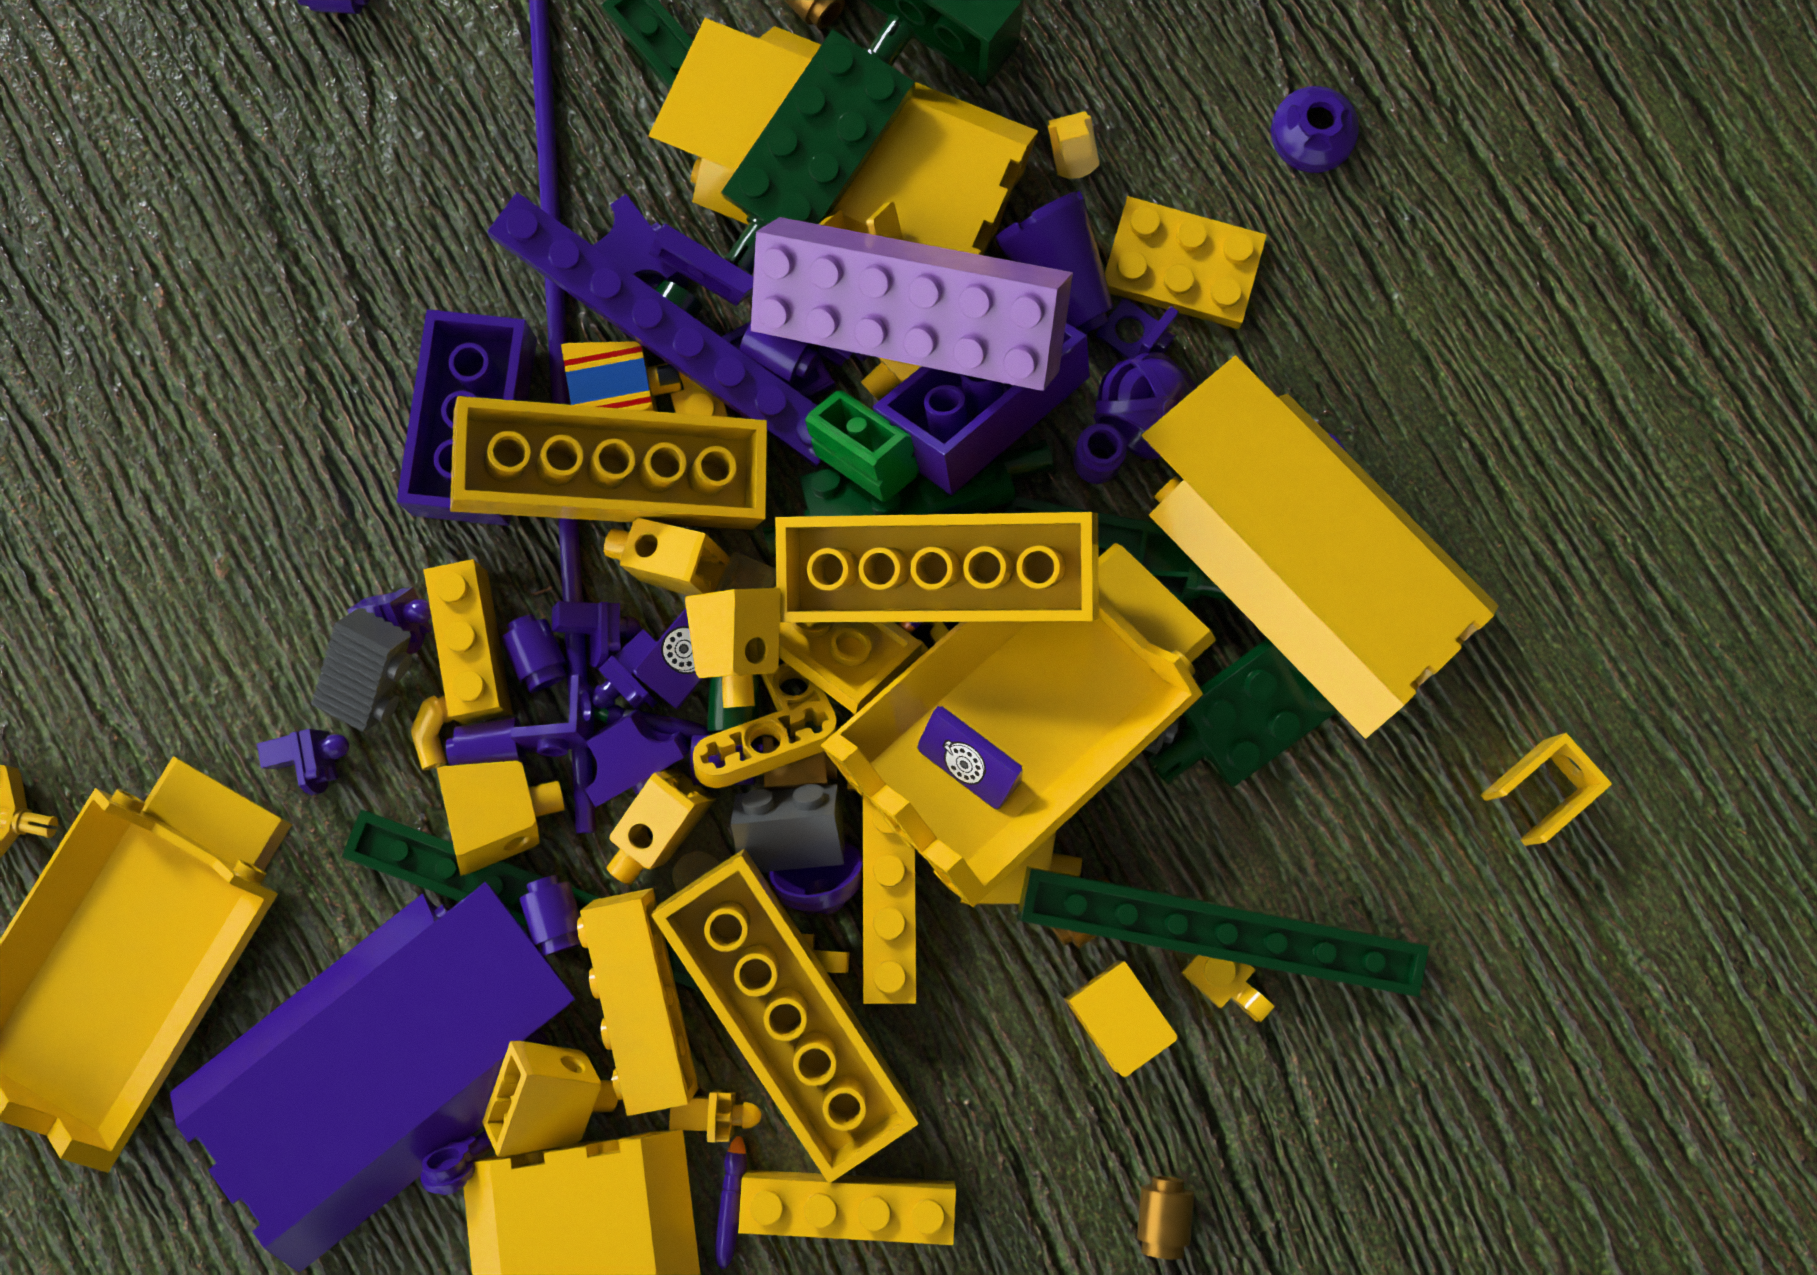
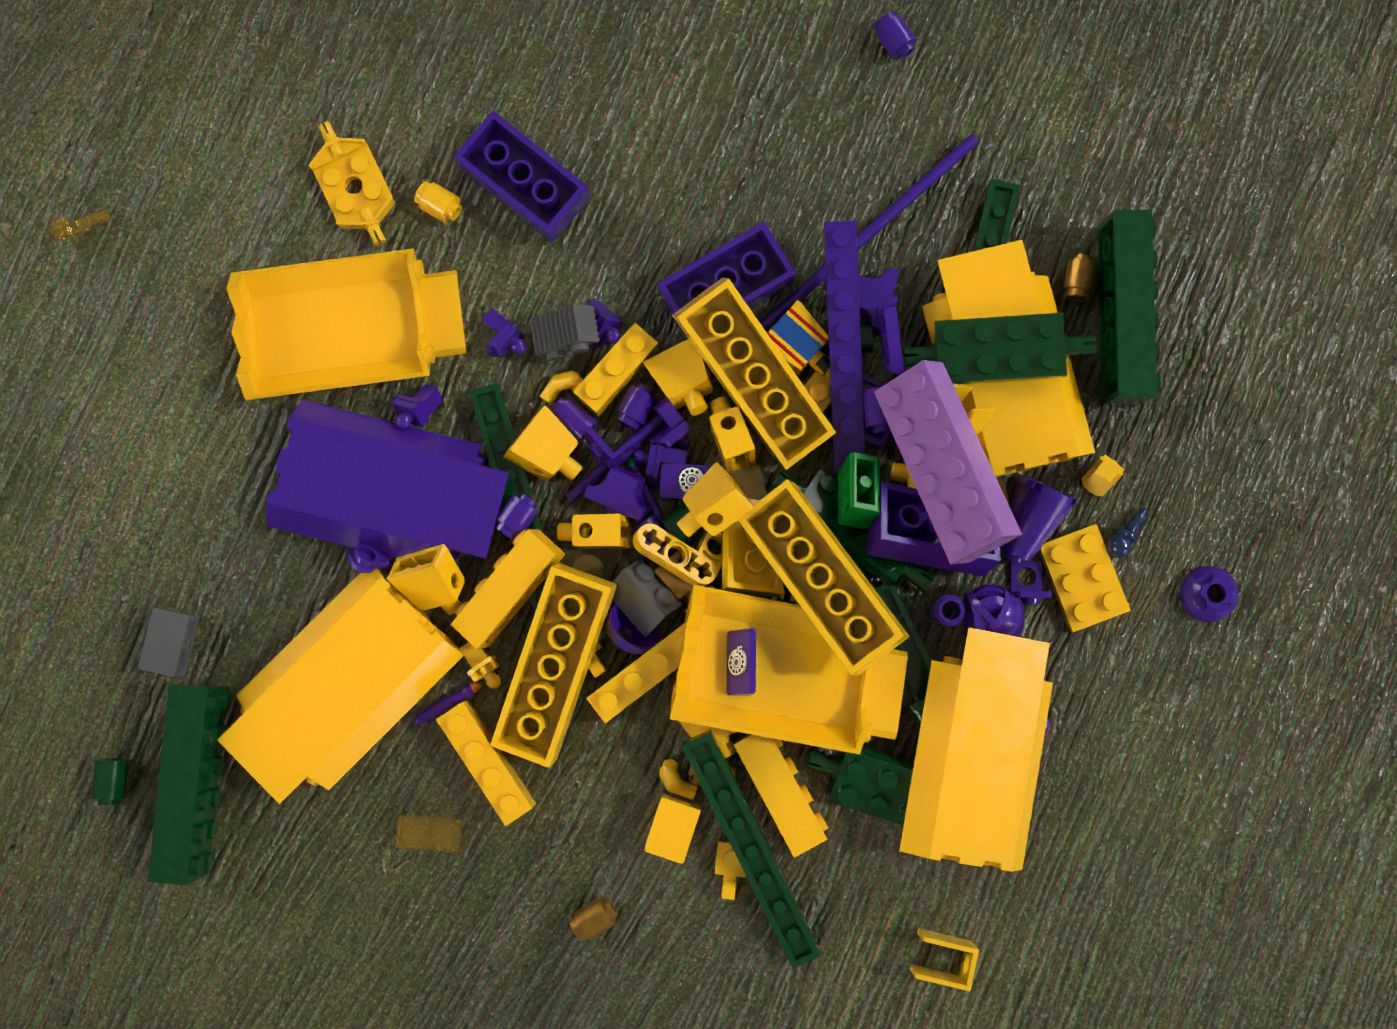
camera: 50 degrees right, 5 degrees up
none -> dark purple piece [391,384,443,429]
none -> yellow brick [414,181,462,224]
none -> dark purple brick [453,110,591,243]
none -> yellow torso [643,339,714,416]
none -> yellow arm [659,759,698,800]
none -> yellow brick [733,734,829,858]
none -> dark blue bar [1106,508,1147,558]

